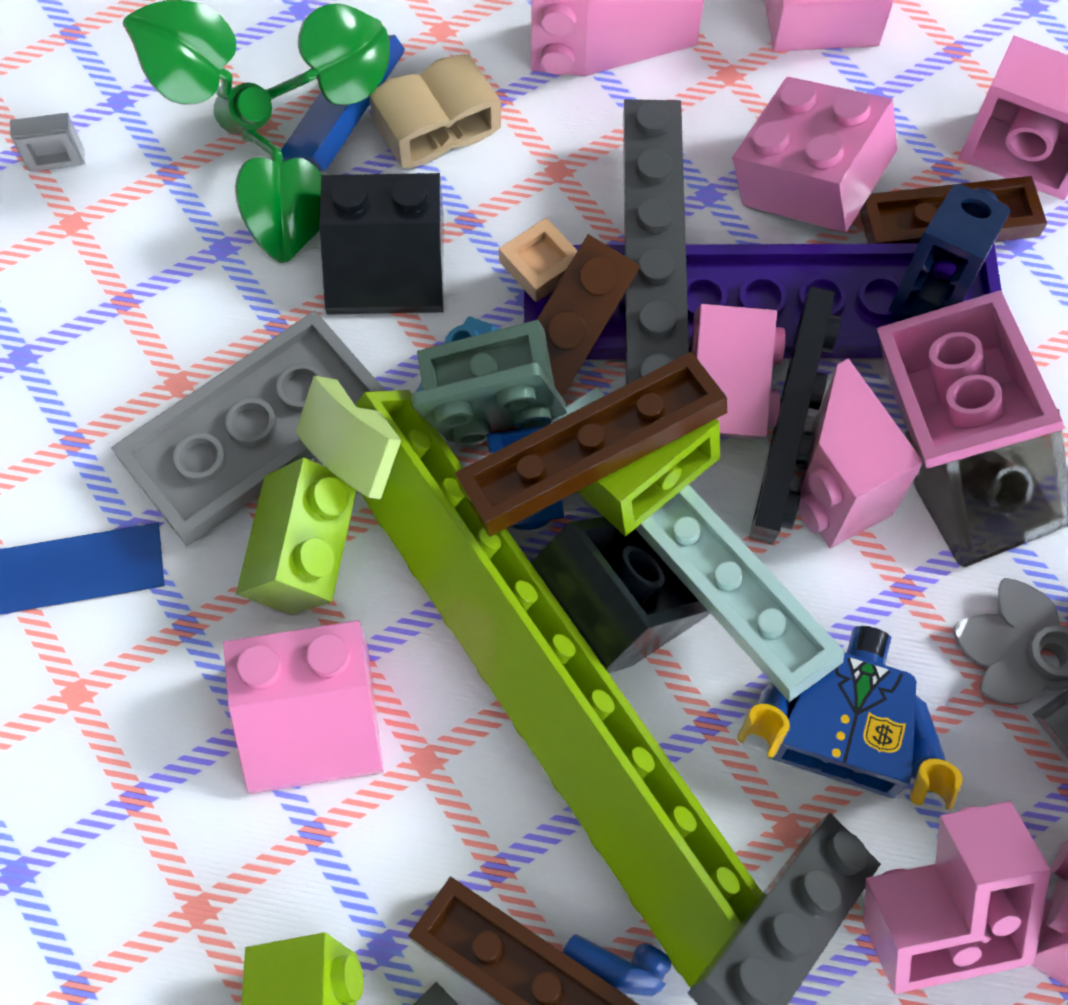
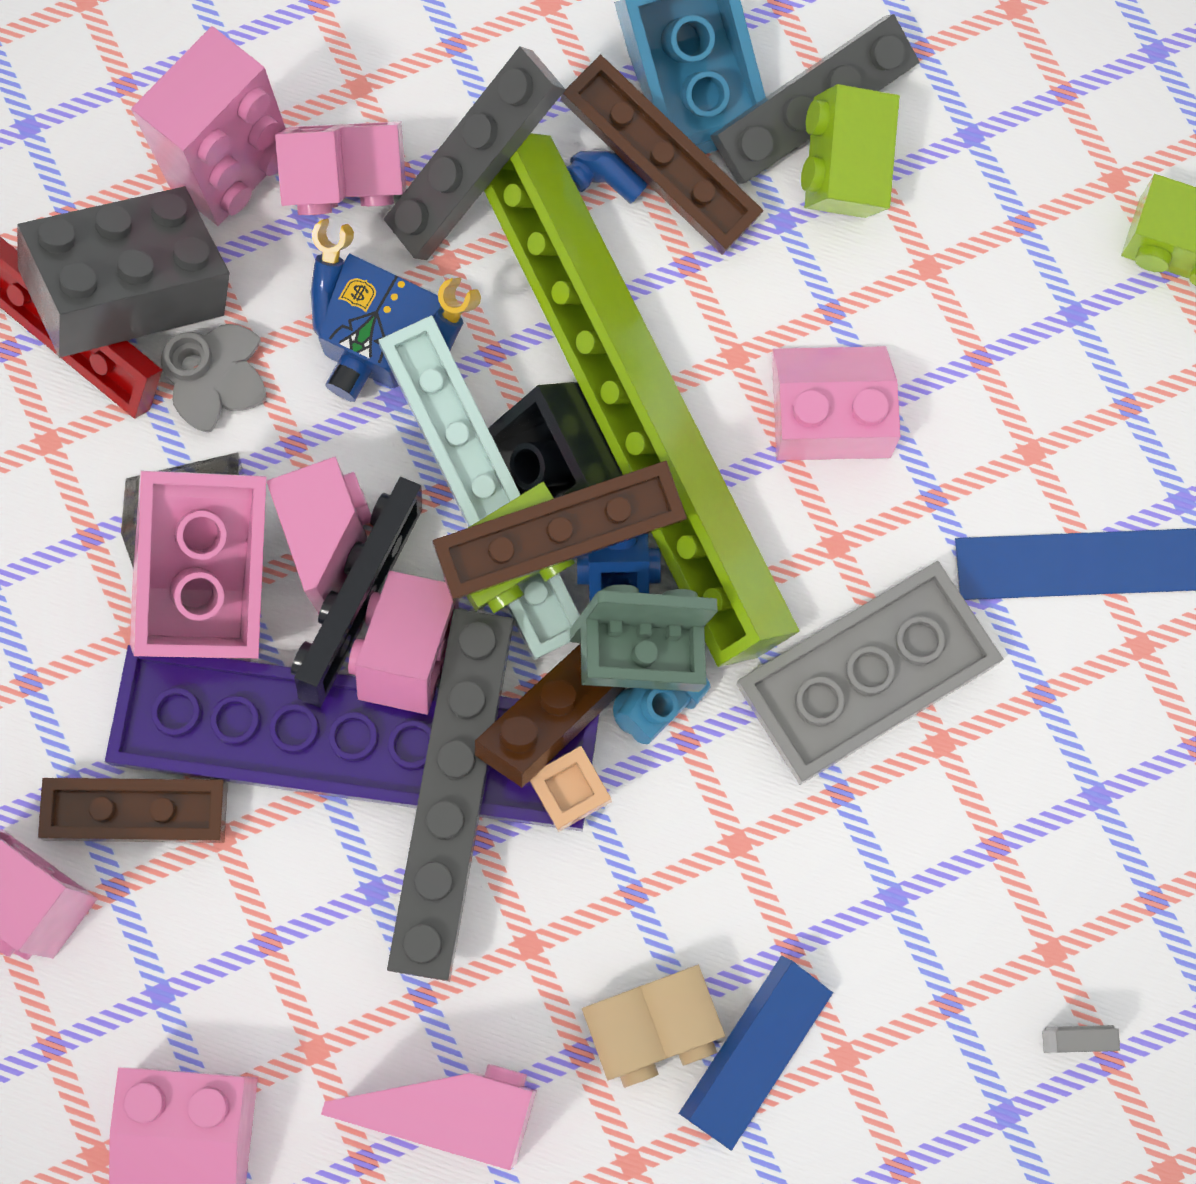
camera: 170 degrees left, 10 degrees up
green plant [122,0,390,263] -> none
lime brick [236,457,356,615] -> none
yellowish green slope [296,375,401,499] -> none
black slope [319,173,444,314] -> none
bright pink brick [732,76,898,233] -> none
dark blue torso [888,184,1011,319] -> none

